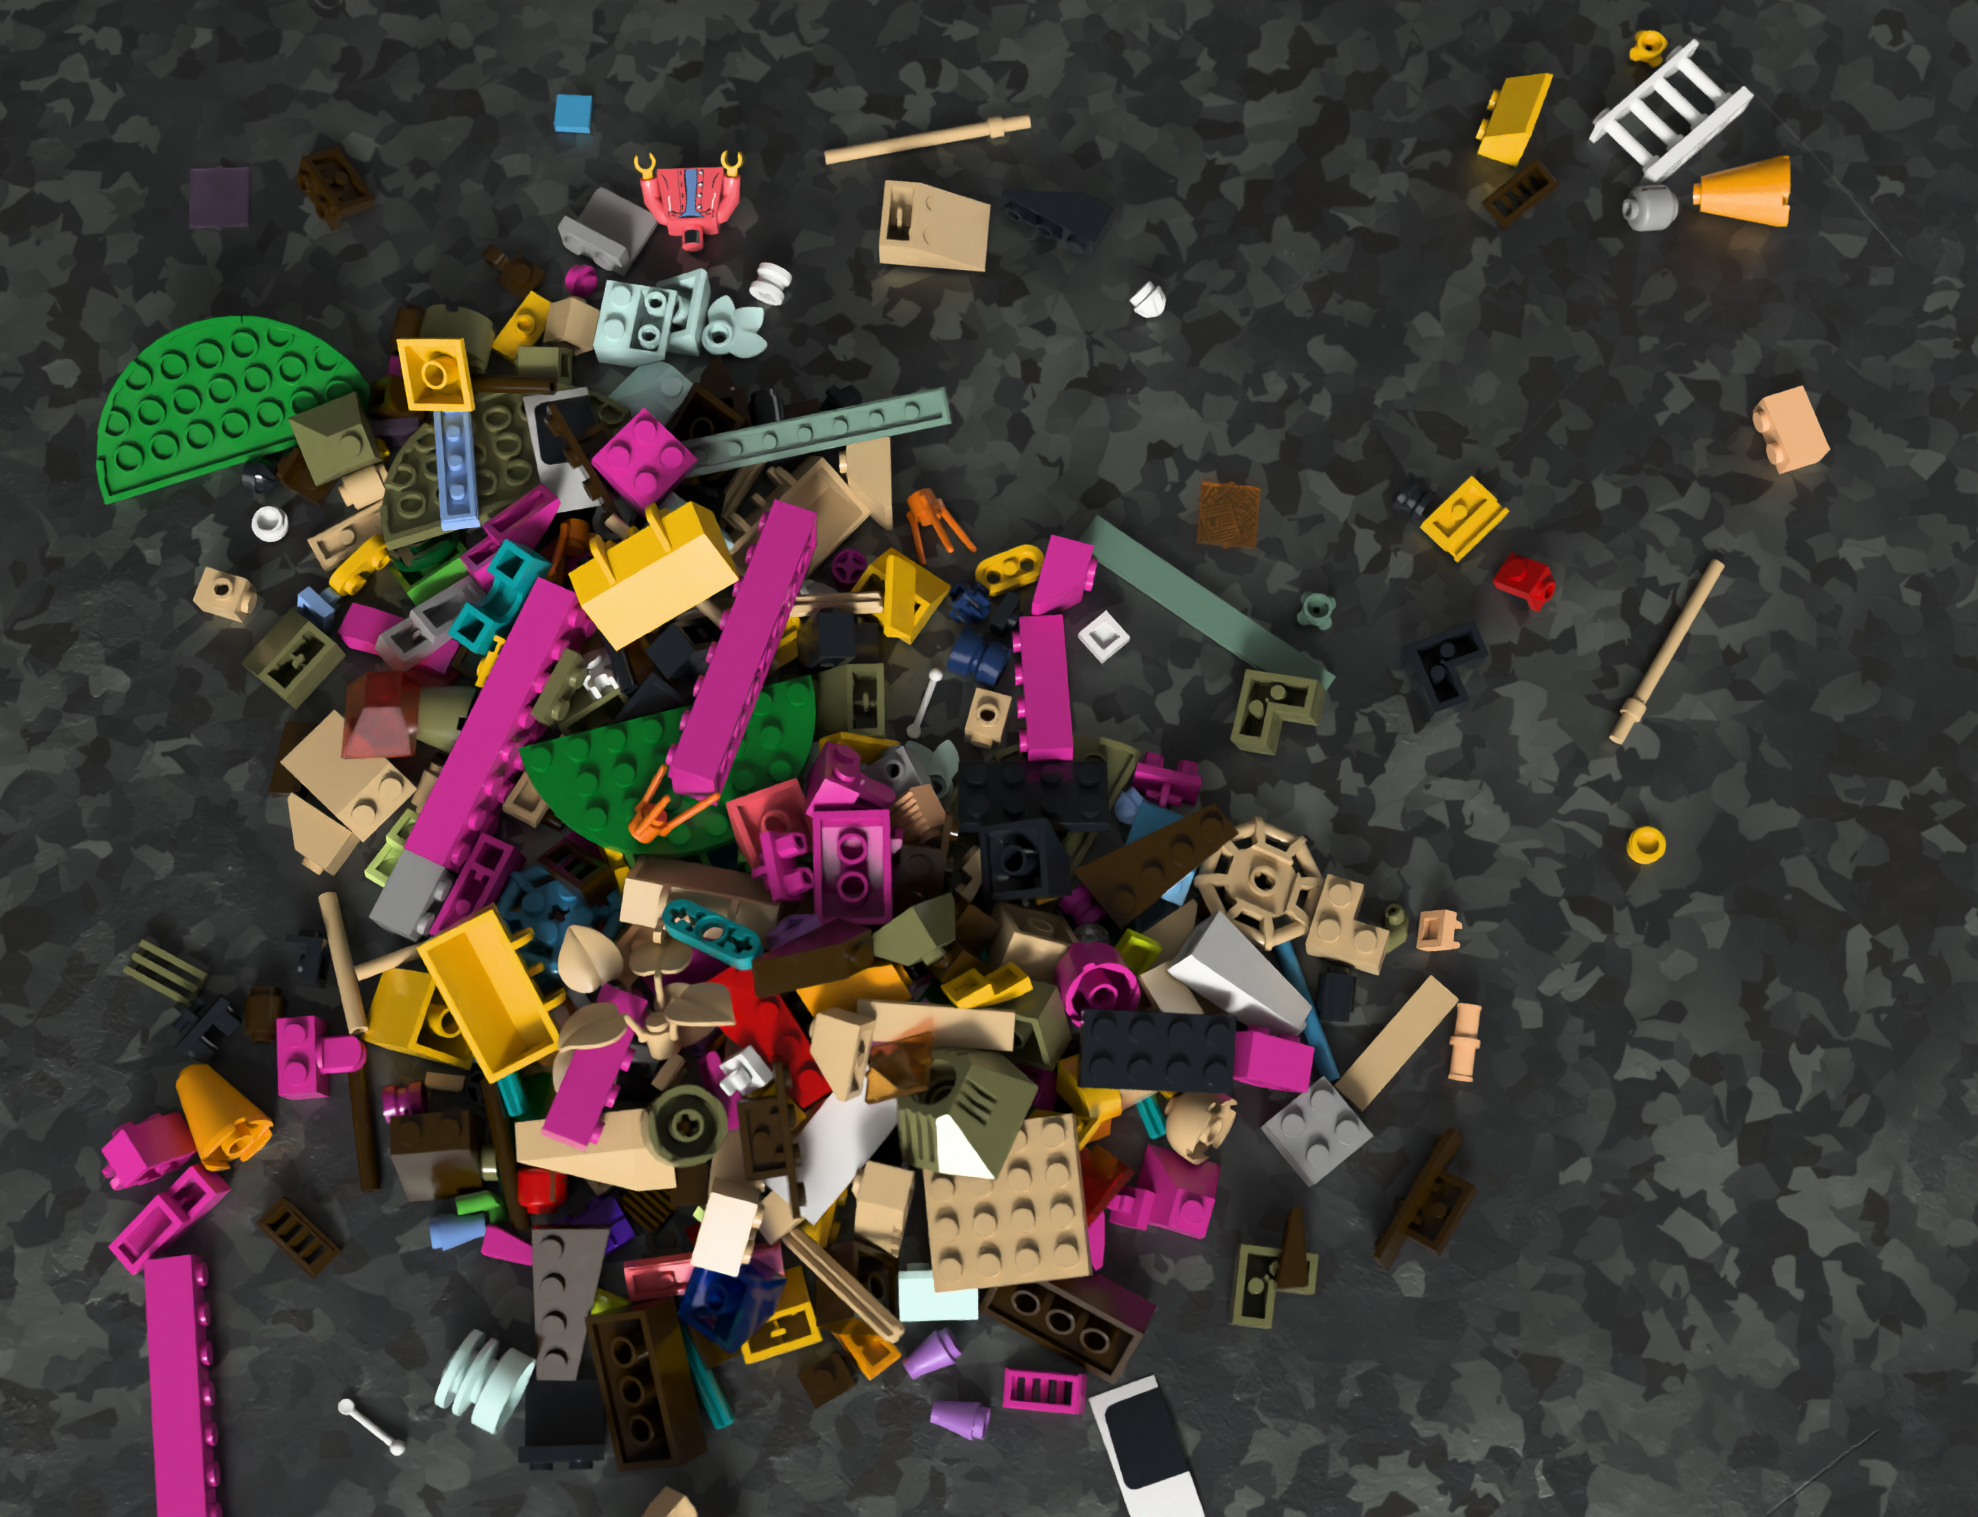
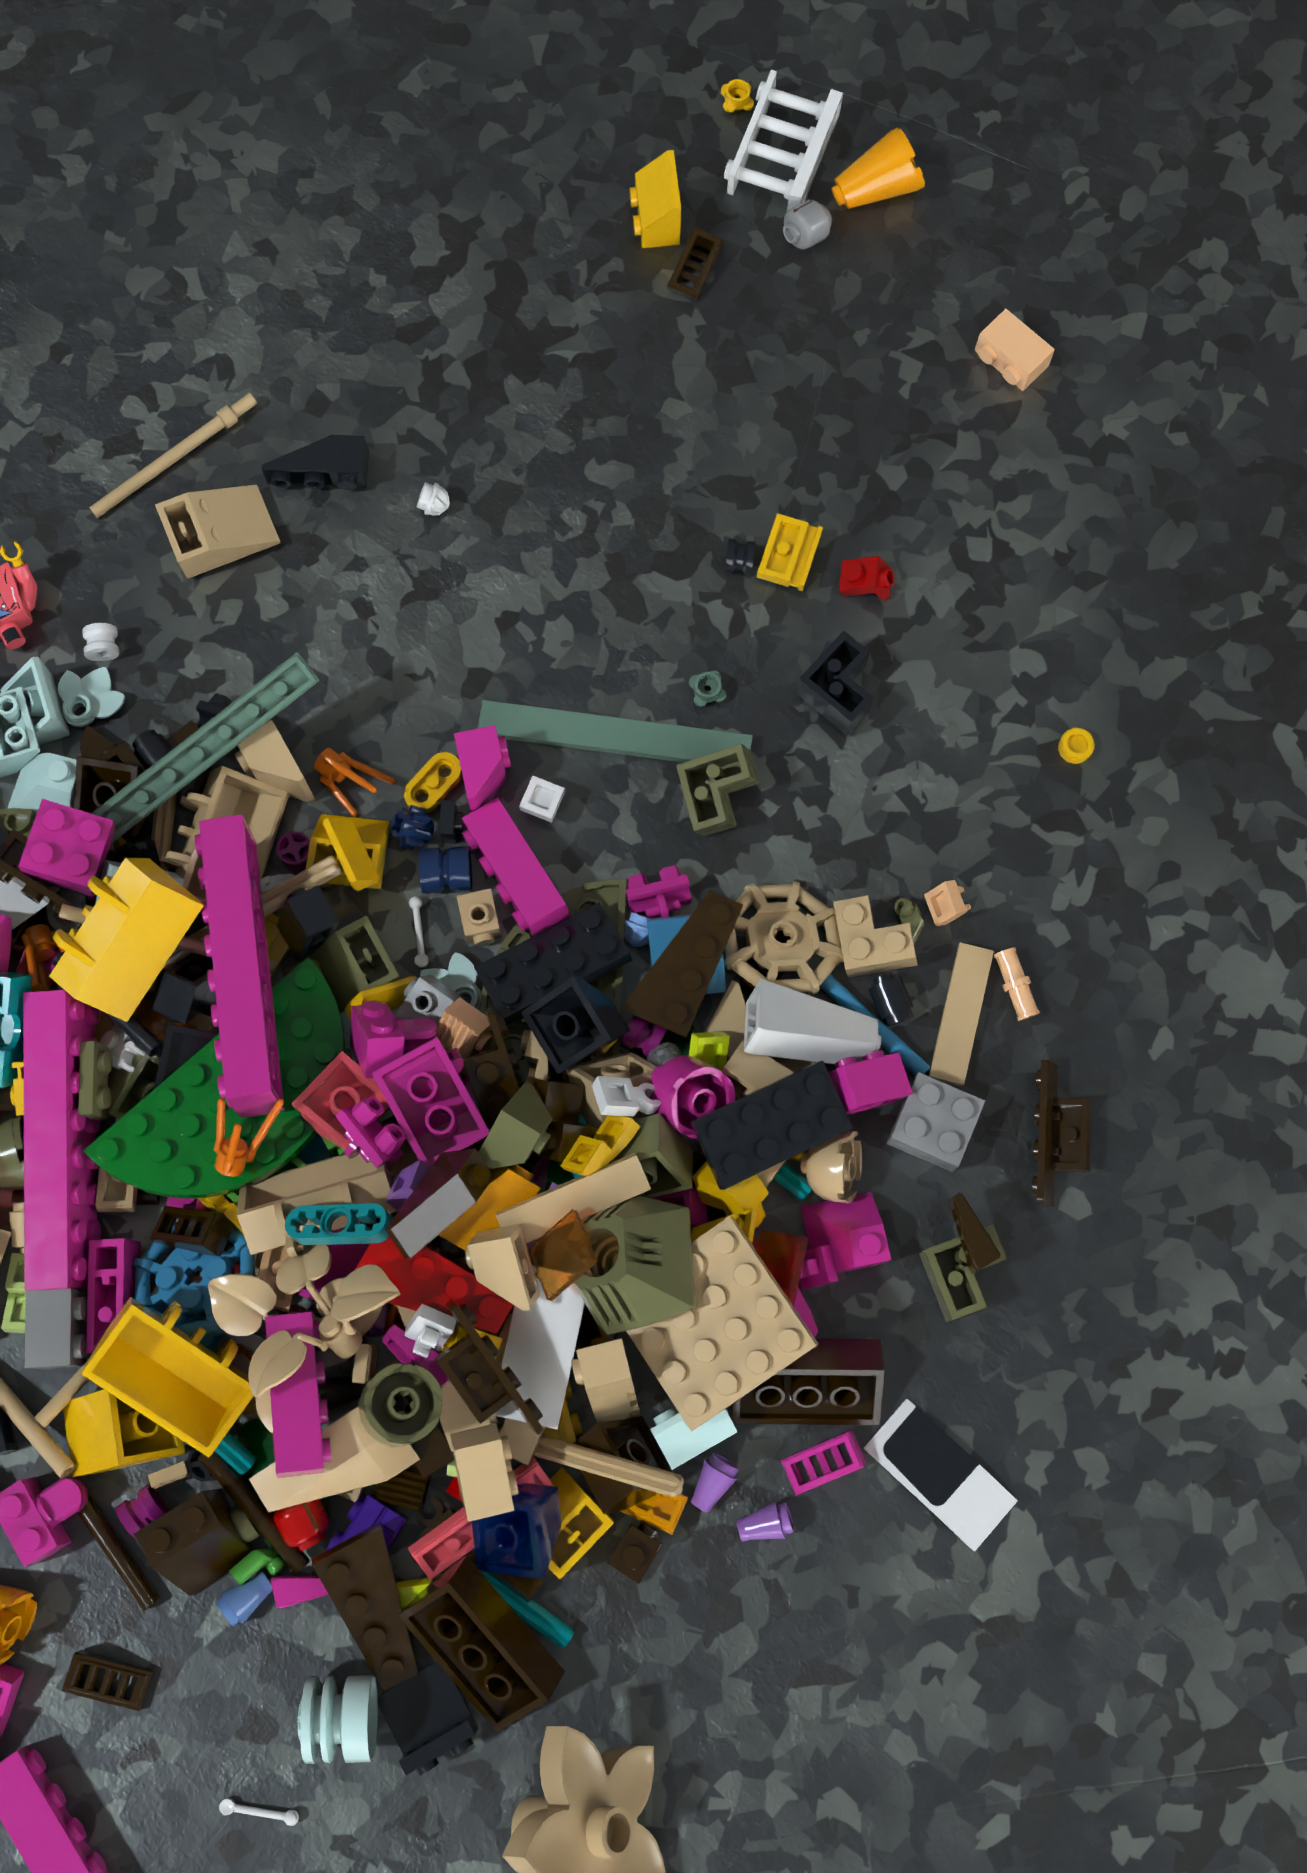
camera: 25 degrees left, 0 degrees up
clear orange piece [1196,481,1261,550] -> none
tan bar [1609,559,1725,744] -> none
none -> white plate [592,1076,661,1117]

